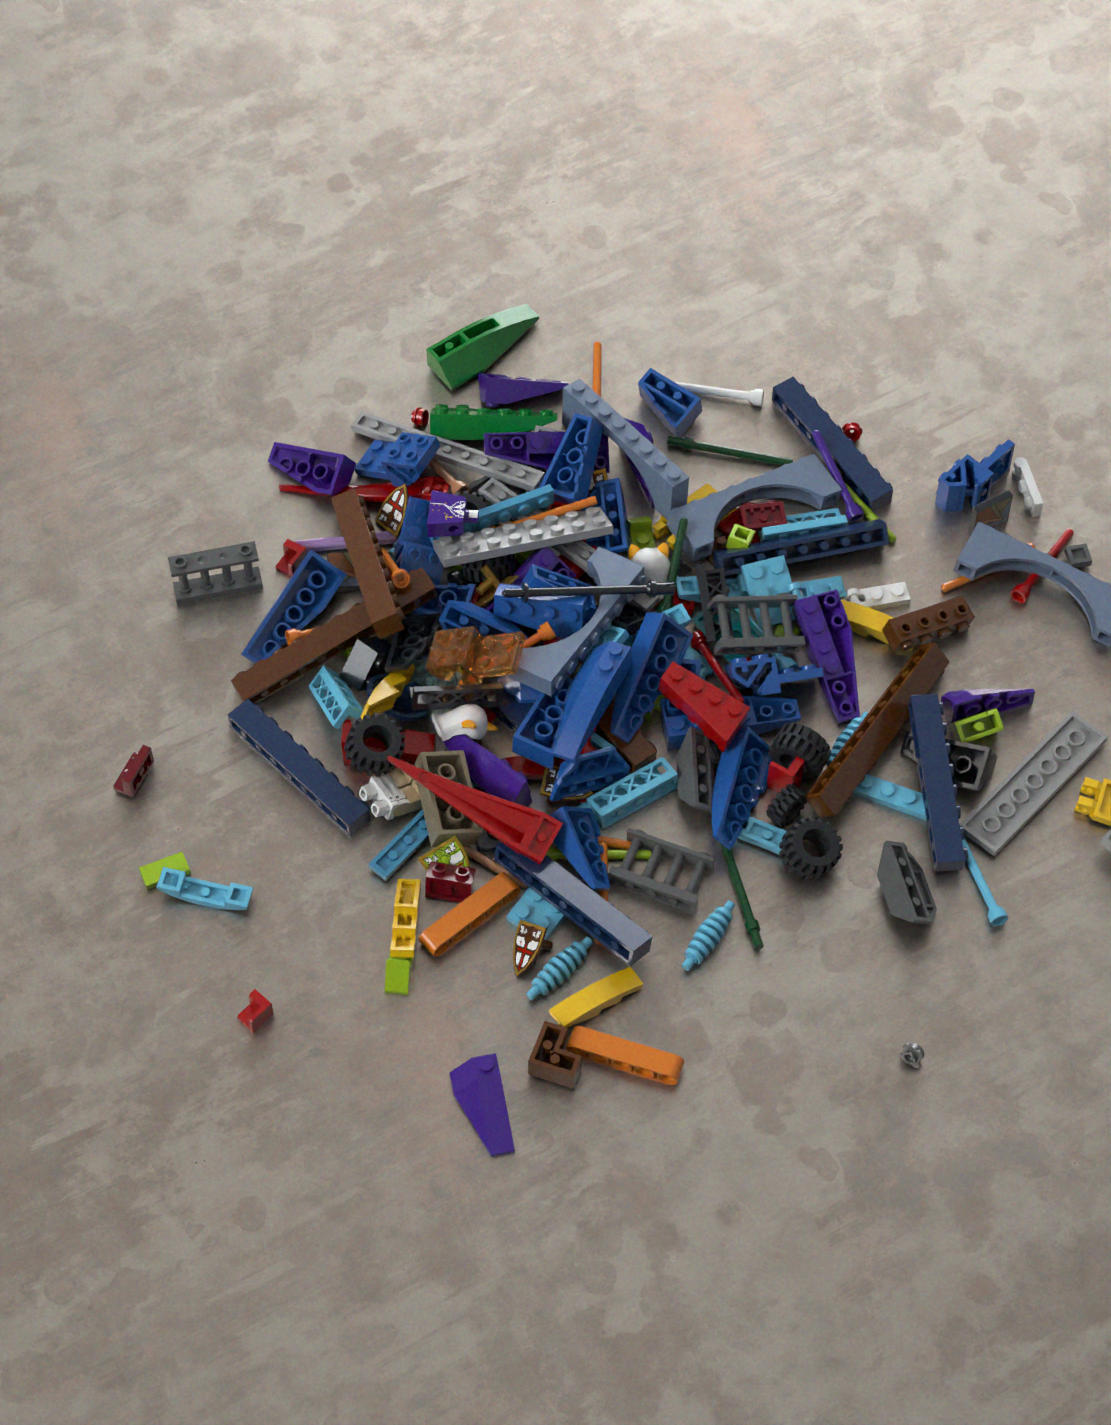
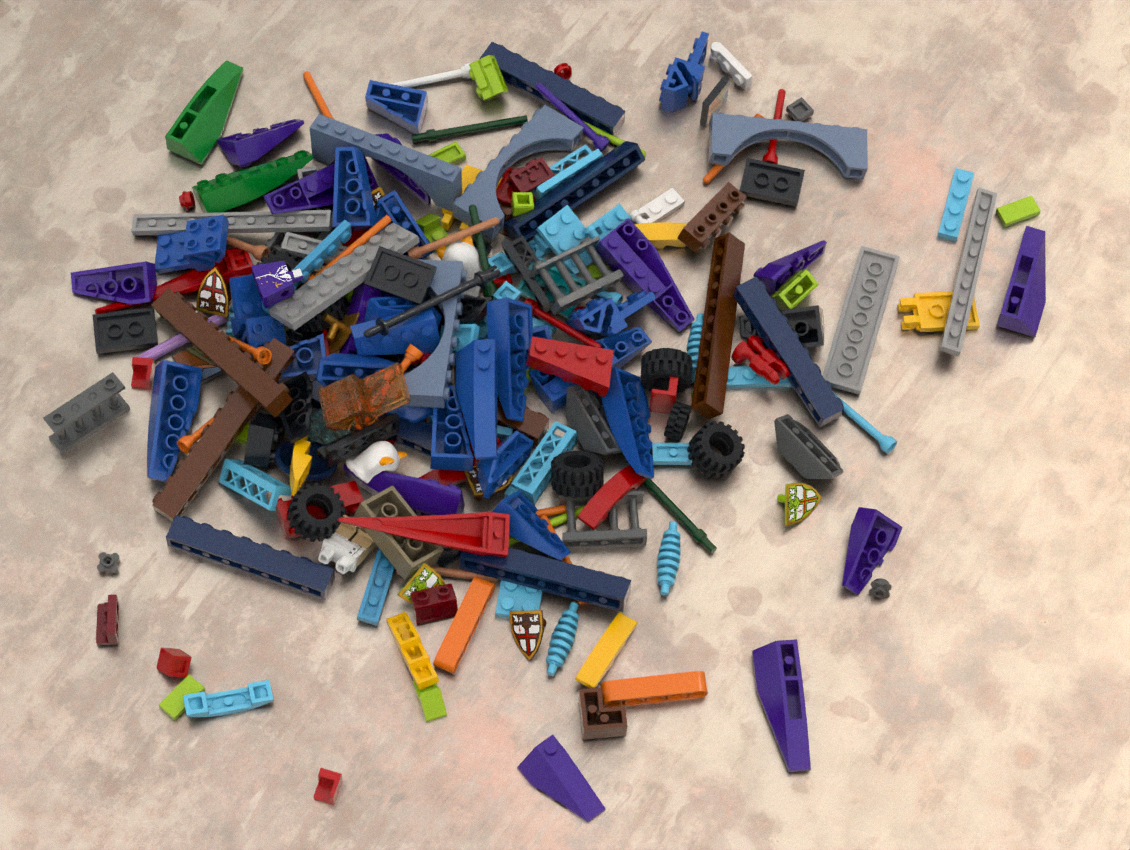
camera: 30 degrees left, 5 degrees up
none -> black plate [92,307,158,354]
none -> dark grey plate [97,552,120,573]
none -> red panel [157,648,192,677]
none -> black plate [364,246,437,305]
none -> nougat piece [407,217,500,259]
none -> lime tile [429,141,466,165]
none -> lime brick [469,55,509,101]
none -> black tyre [551,451,604,498]
none -> red slope [578,465,647,530]
none -> red piece [731,335,790,385]
none -> black plate [740,158,805,207]
none -> dark purple wedge [752,639,811,772]
none -> shield [777,482,822,526]
none -> dark purple wedge [842,507,903,595]

